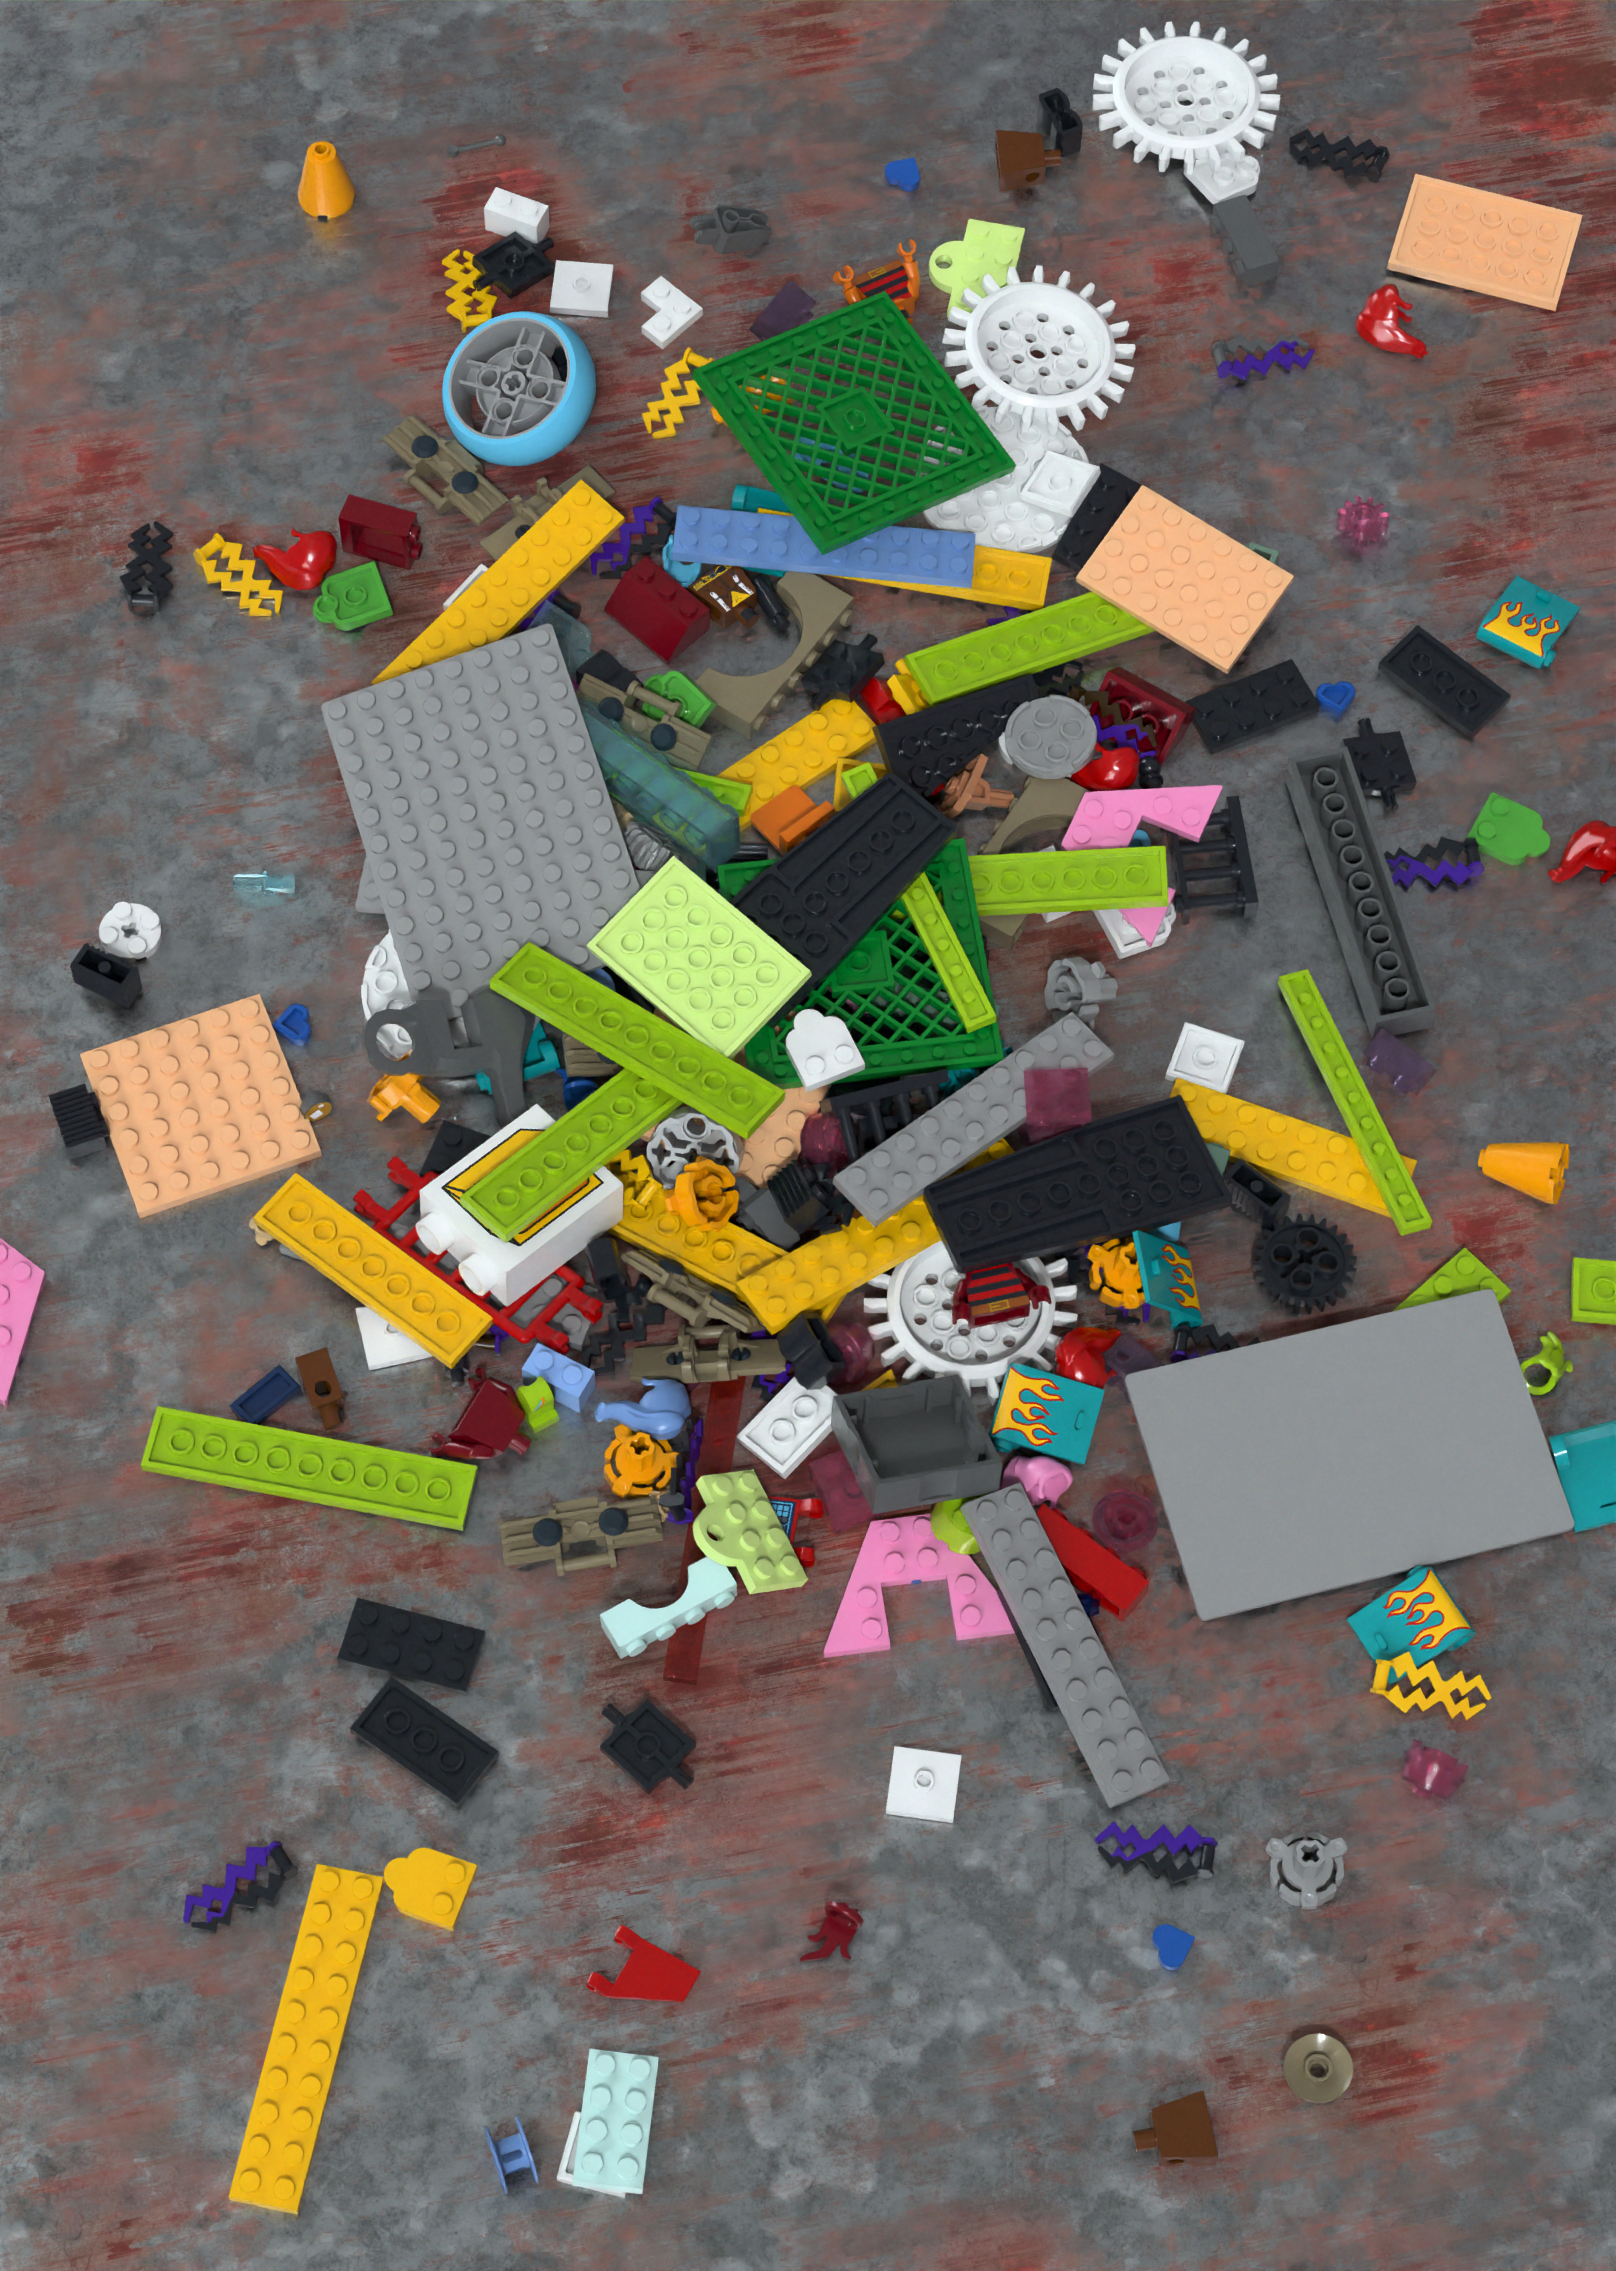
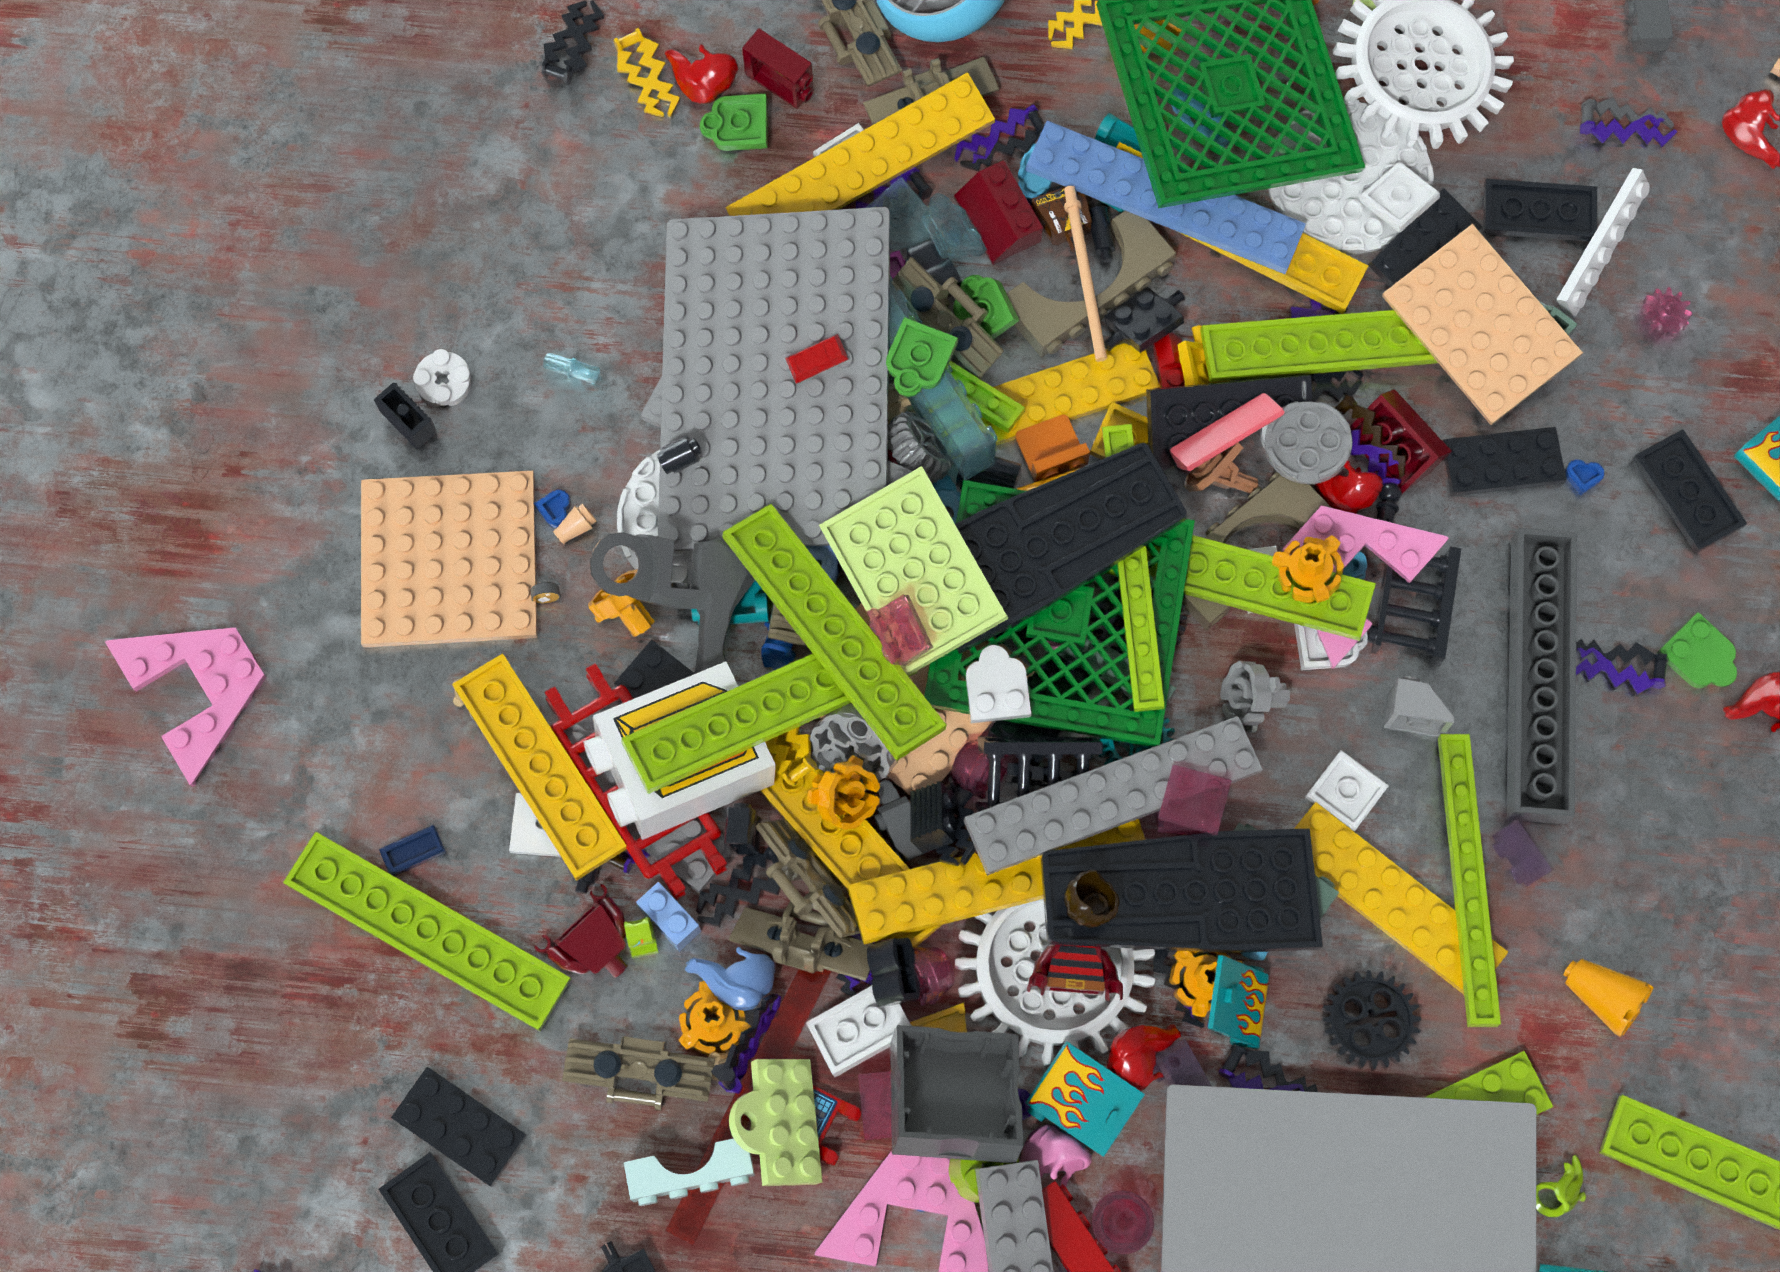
camera: 20 degrees right, 10 degrees up
black brick [48,1083,110,1160] -> none
reddish brown torso [295,1347,344,1430] -> none
black brick [1223,1158,1292,1230] -> none
black plate [1340,718,1417,812] -> none
none -> light nougat cone [553,503,597,544]
none -> black brick [657,435,702,474]
none -> red tile [785,334,849,384]
none -> clear pink bracket [867,594,934,665]
none -> bright green plate [886,317,958,397]
none -> clear light blue plate [922,193,987,258]
none -> light nougat bar [1064,186,1107,362]
none -> dark brown hair [1064,870,1120,928]
none -> coral slope [1170,393,1285,471]
none -> light orange piece [1272,535,1344,603]
none -> light grey slope [1384,676,1454,737]
none -> black plate [1483,179,1598,242]
none -> white plate [1557,168,1650,318]

